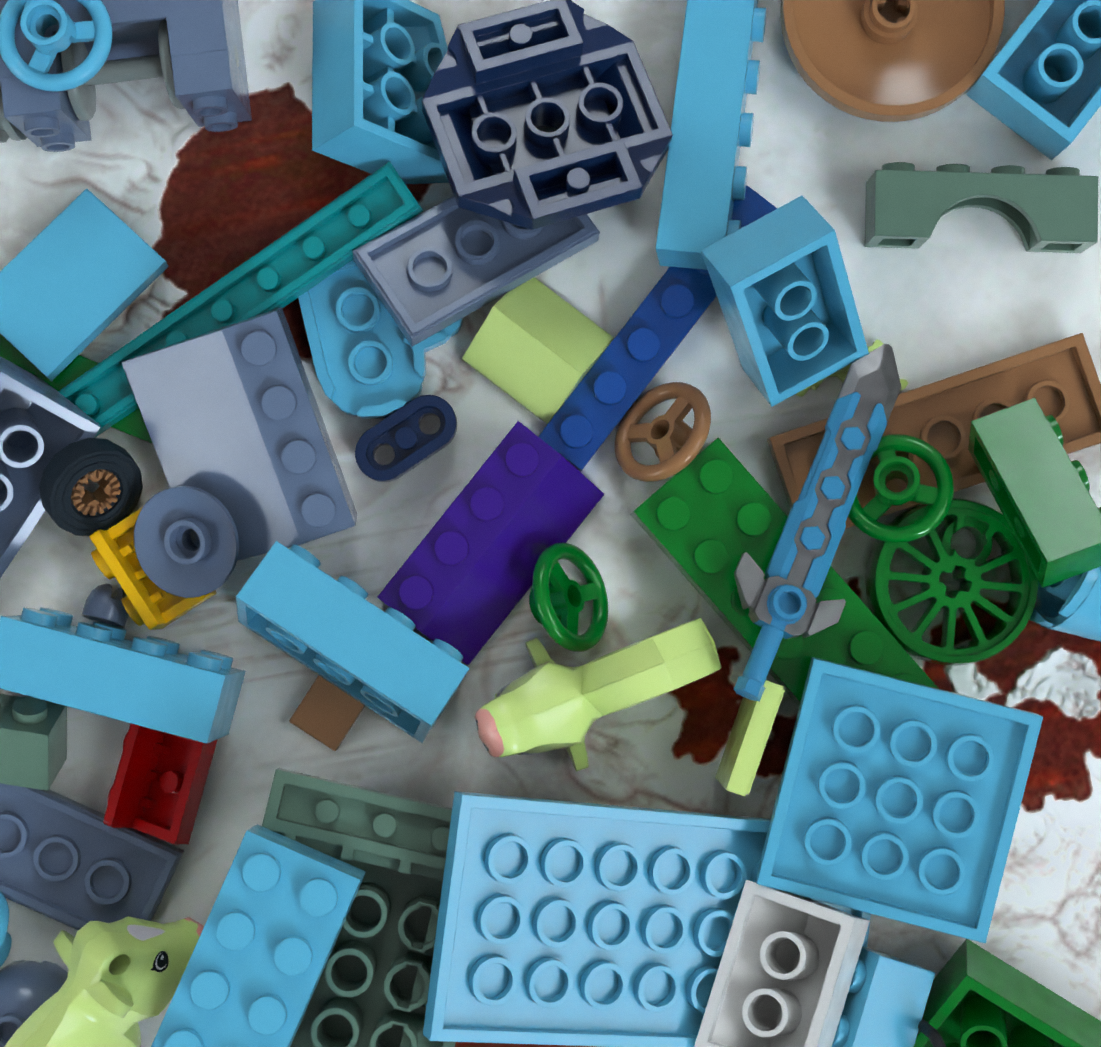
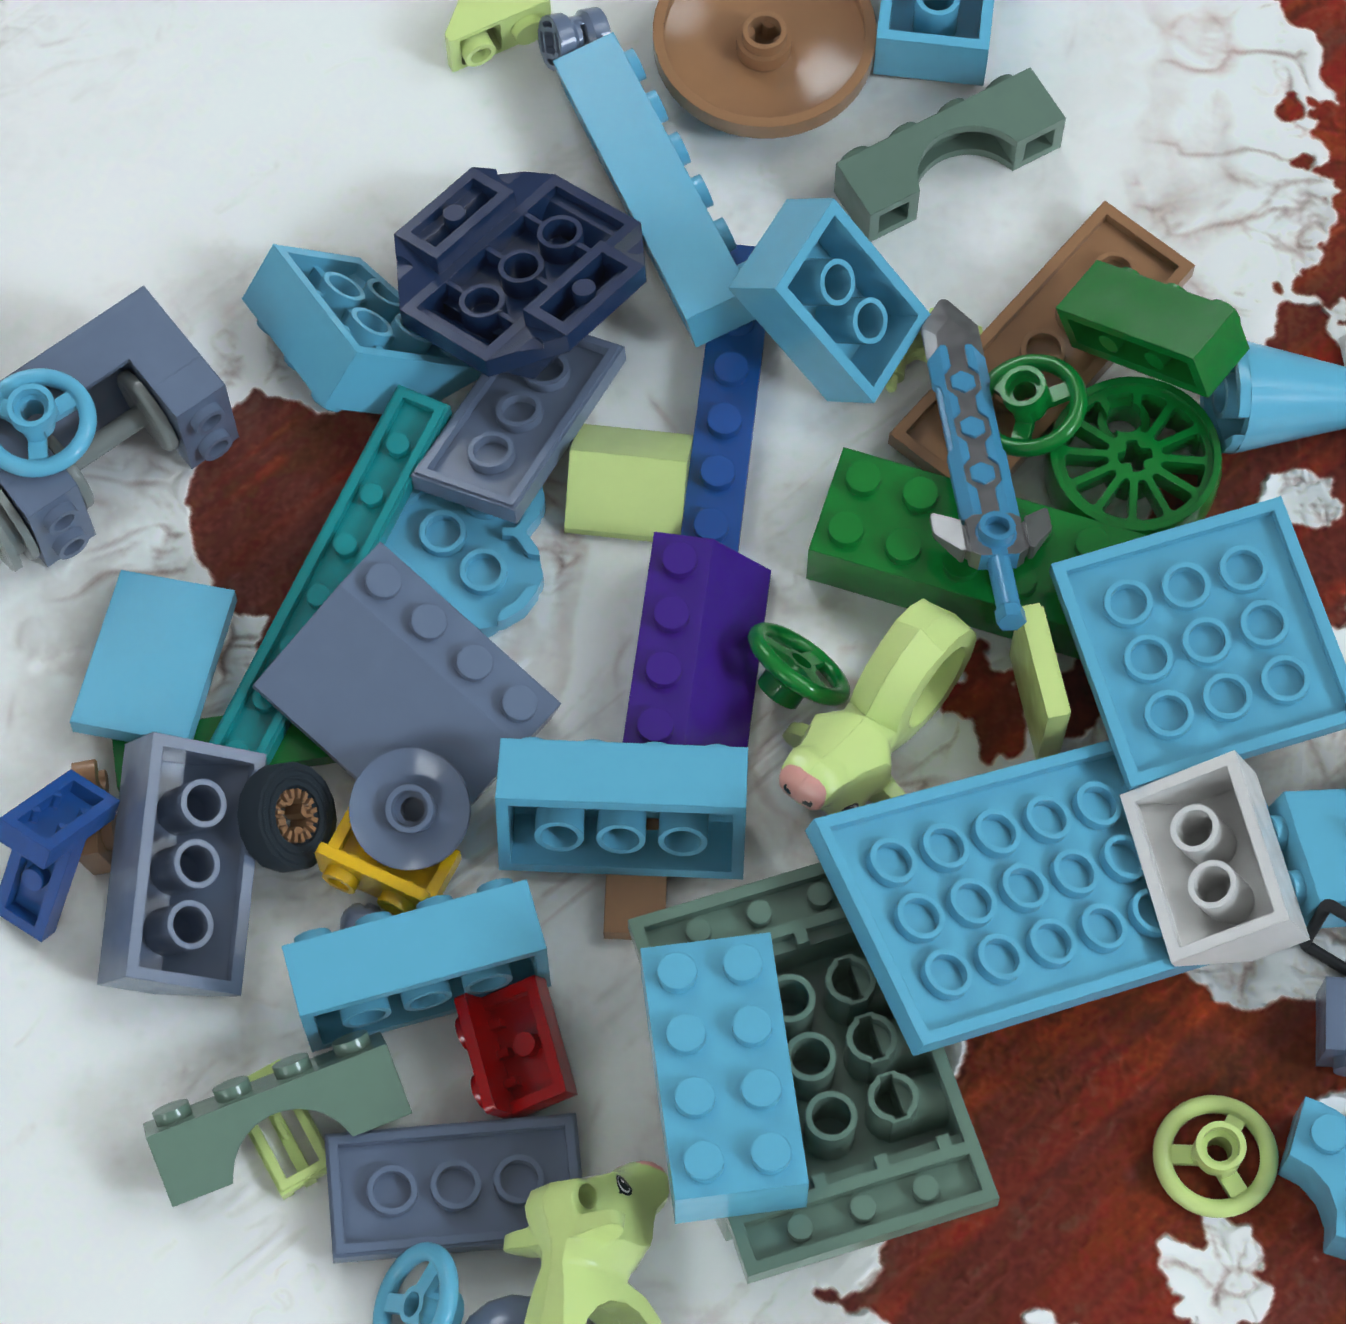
camera: 30 degrees left, 20 degrees down
dark blue plate [355,395,457,482] -> none
medium nougat piece [615,382,711,482] -> none

